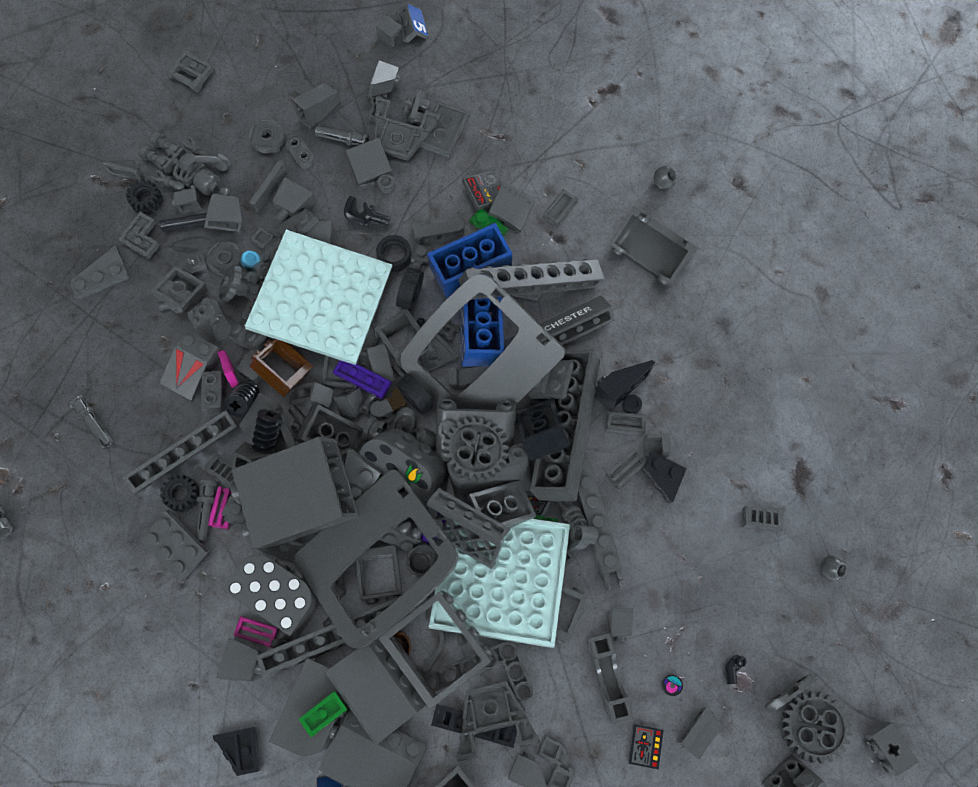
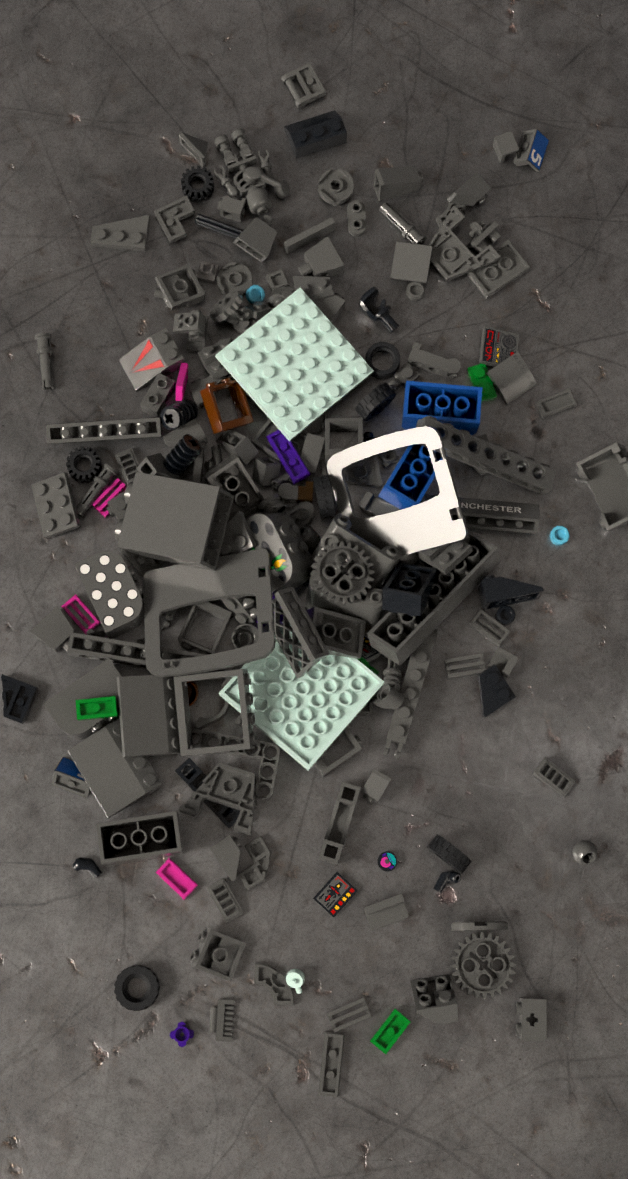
camera: 30 degrees right, 5 degrees up
none -> black slope [284,110,347,159]
none -> black tyre [427,834,472,874]
none -> medium azure tile [550,526,570,546]

